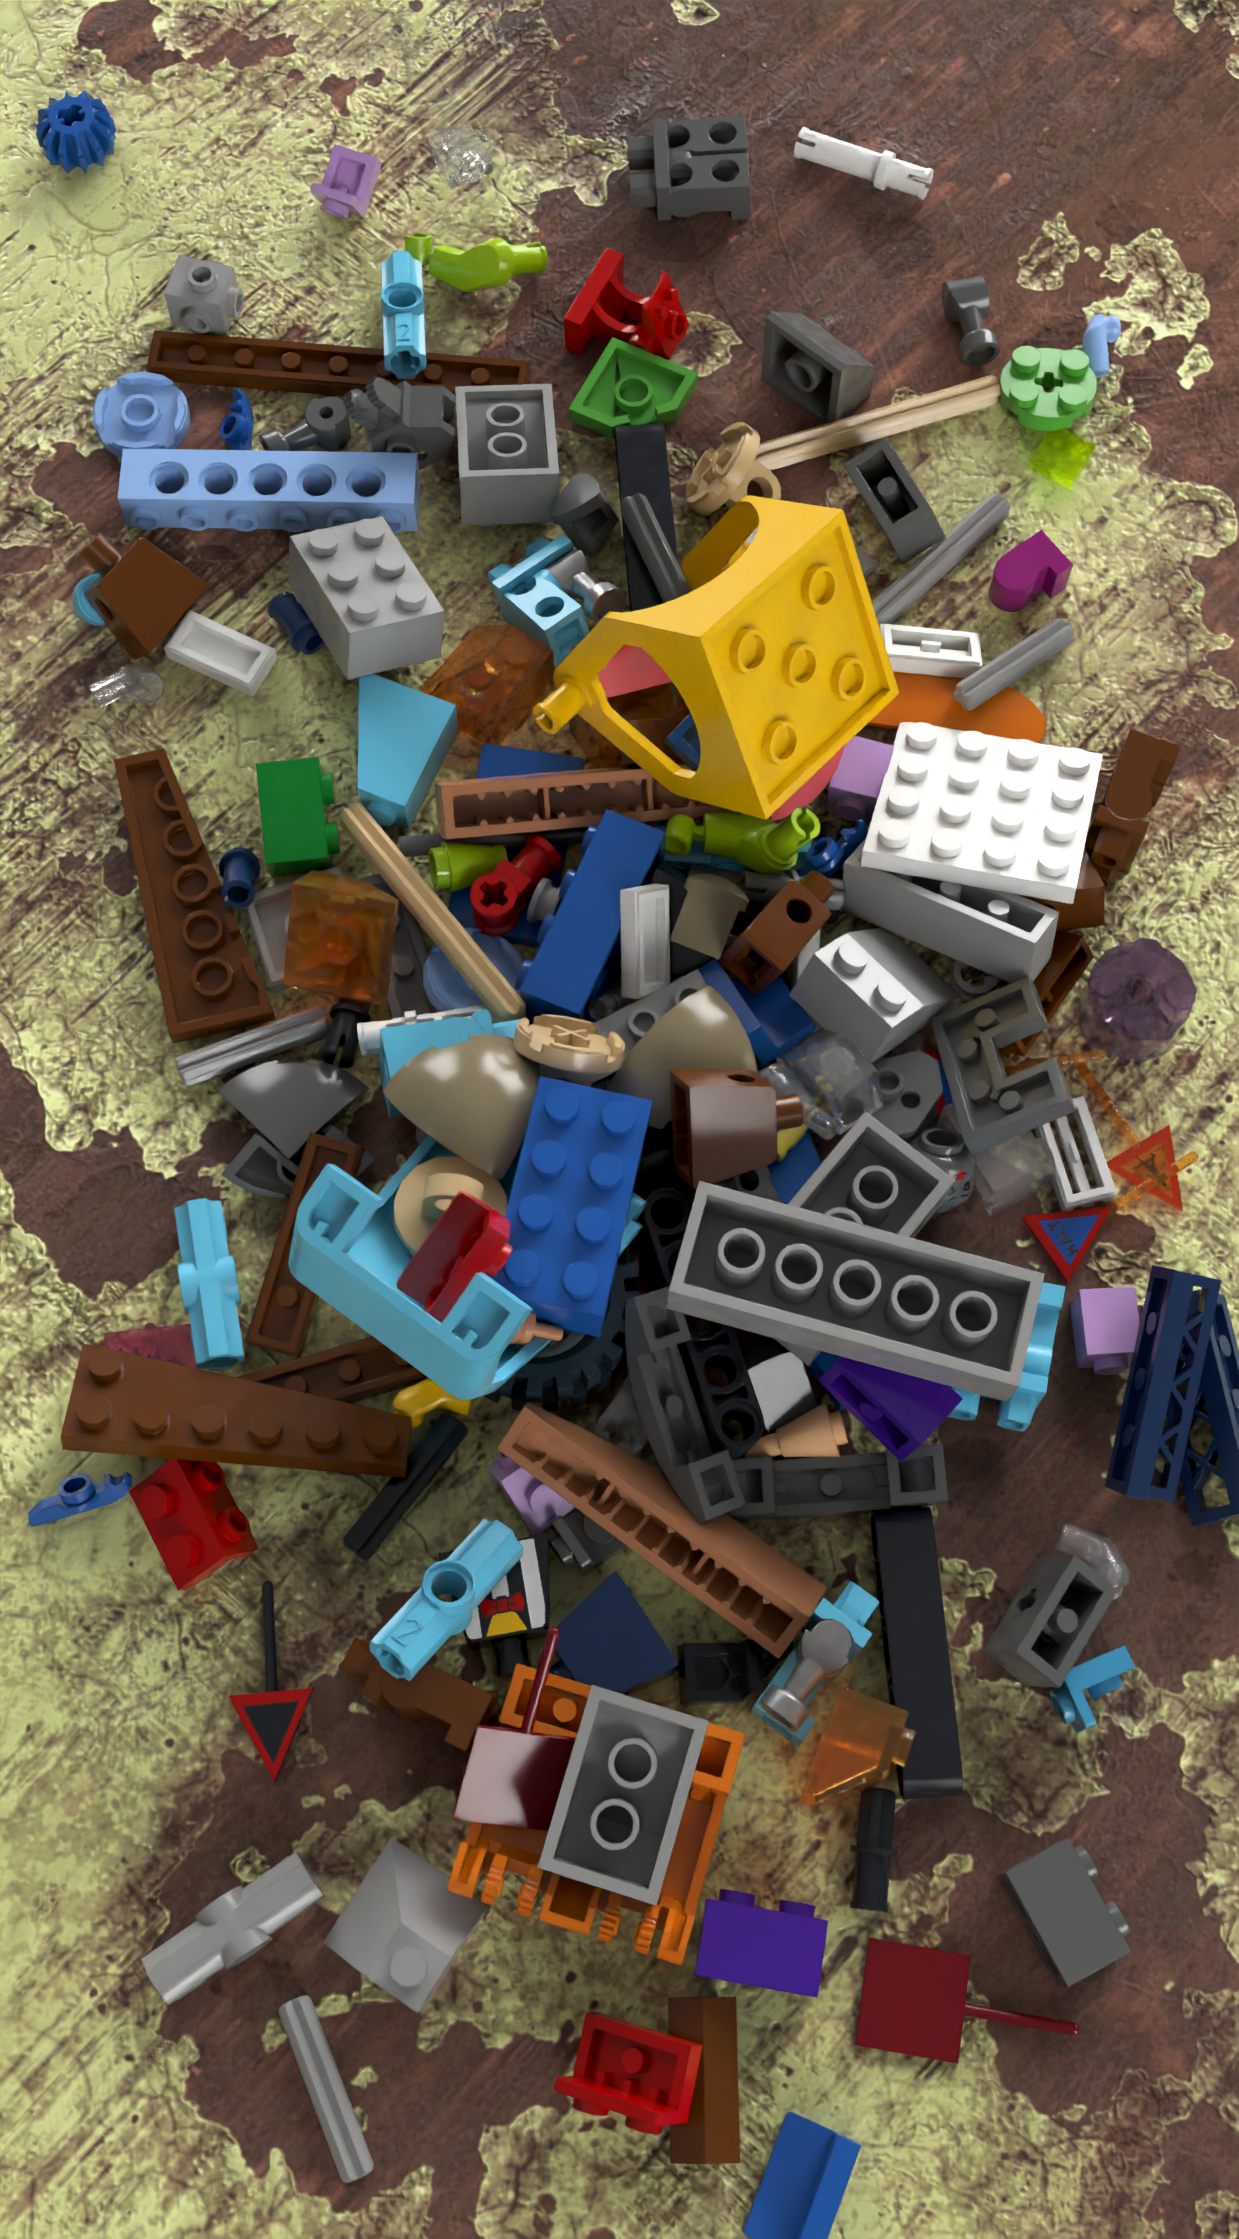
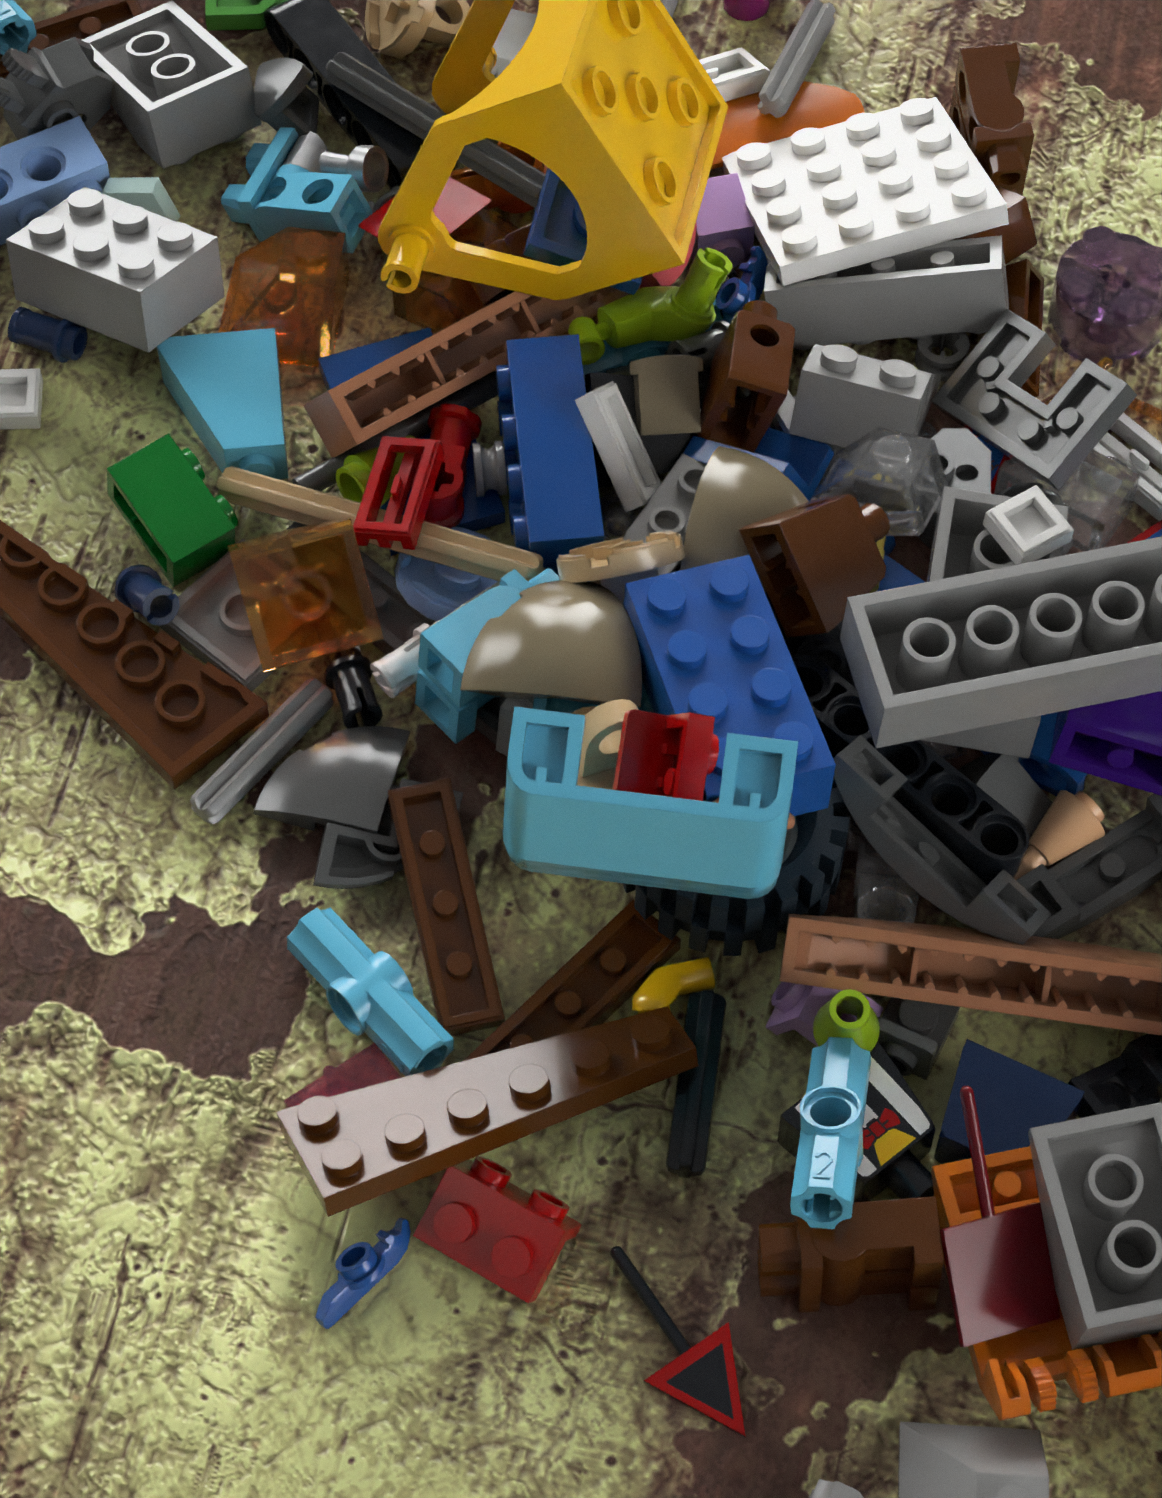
camera: 30 degrees left, 10 degrees down
none -> light aqua tile [102,177,180,222]
none -> red tile [351,436,445,550]
none -> lime cone [813,989,880,1052]
none -> white tile [983,485,1074,565]

